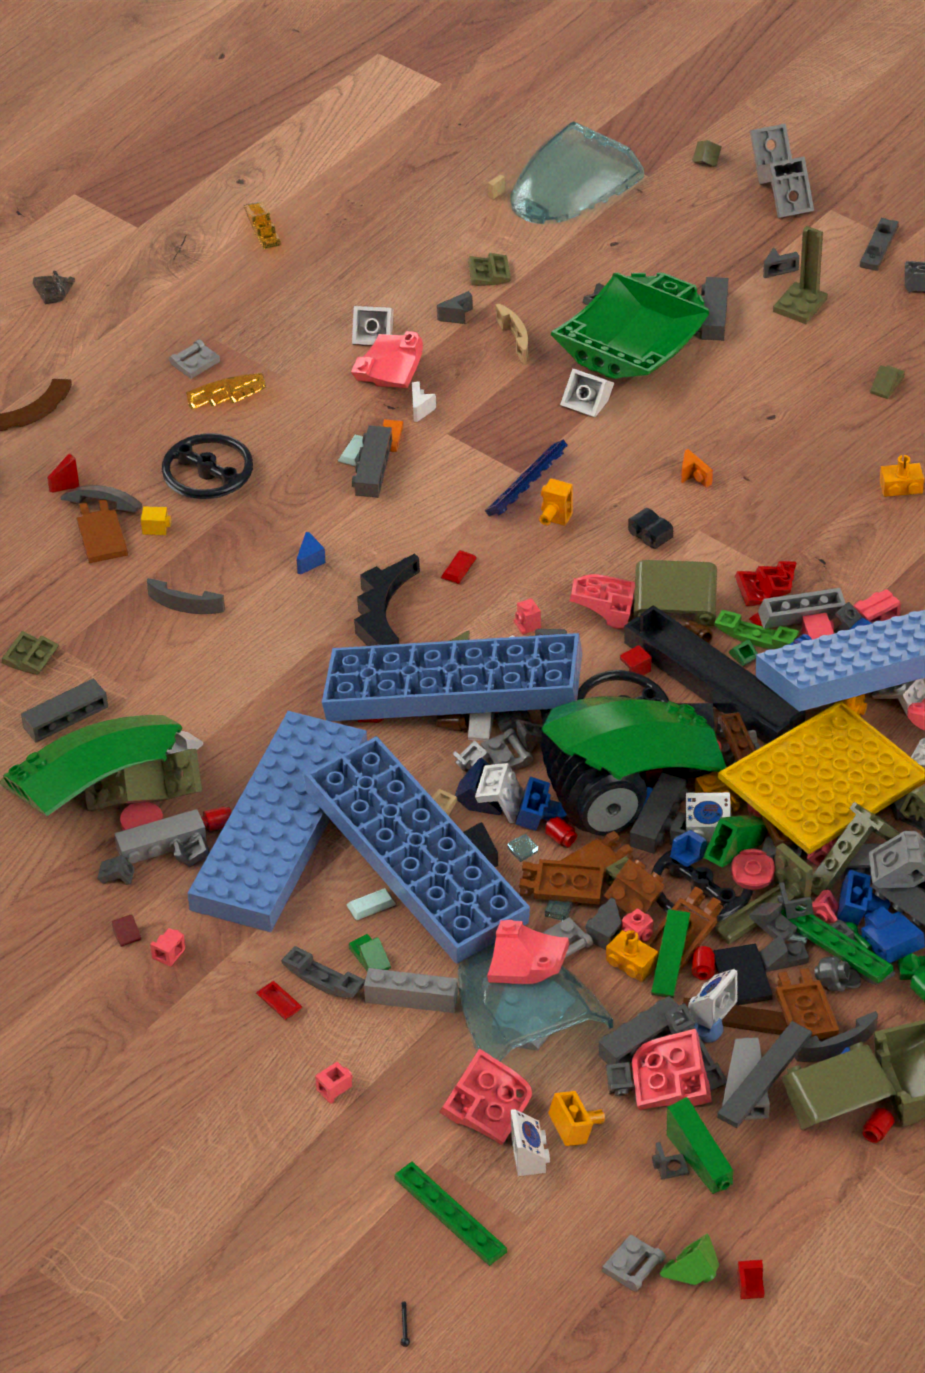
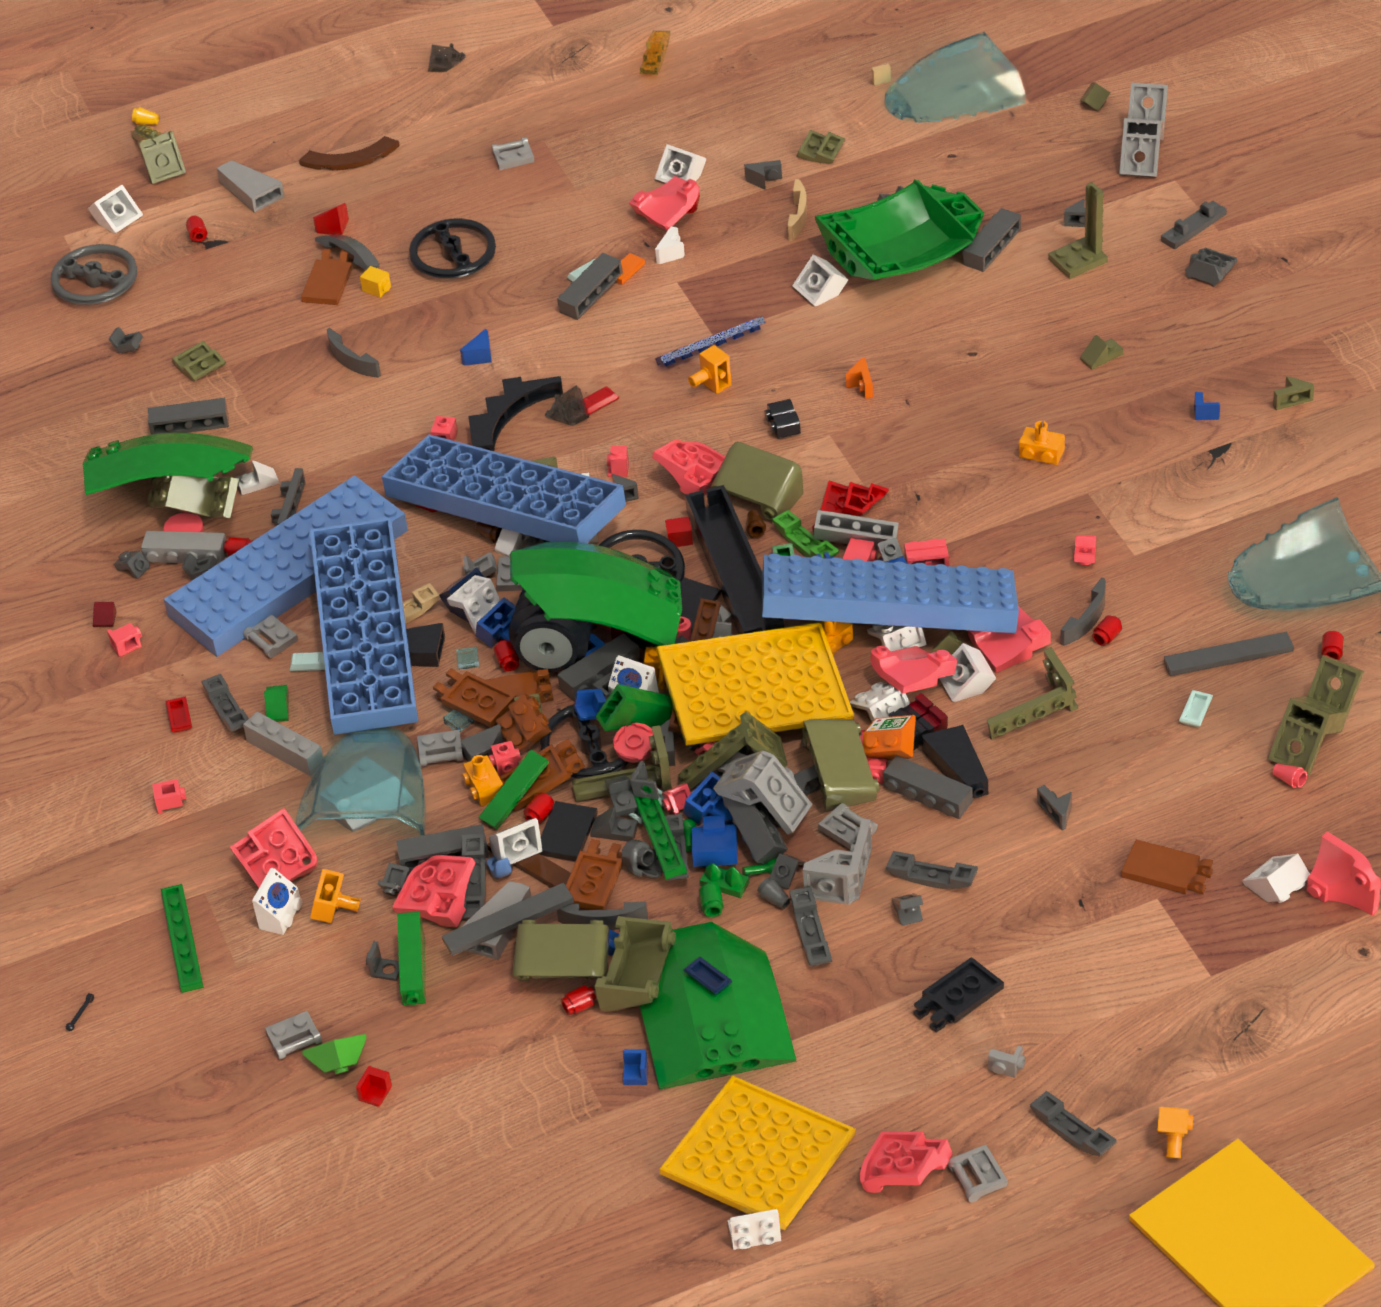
camera: 30 degrees right, 0 degrees up
clear yellow slope [186,373,267,409] -> none
coral slope [487,920,569,984] -> none
none -> light grey plate [243,615,298,658]
none -> dark grey hinge [271,468,306,525]
none -> coral brick [431,416,458,441]
none -> clear smoke slope [545,385,589,426]

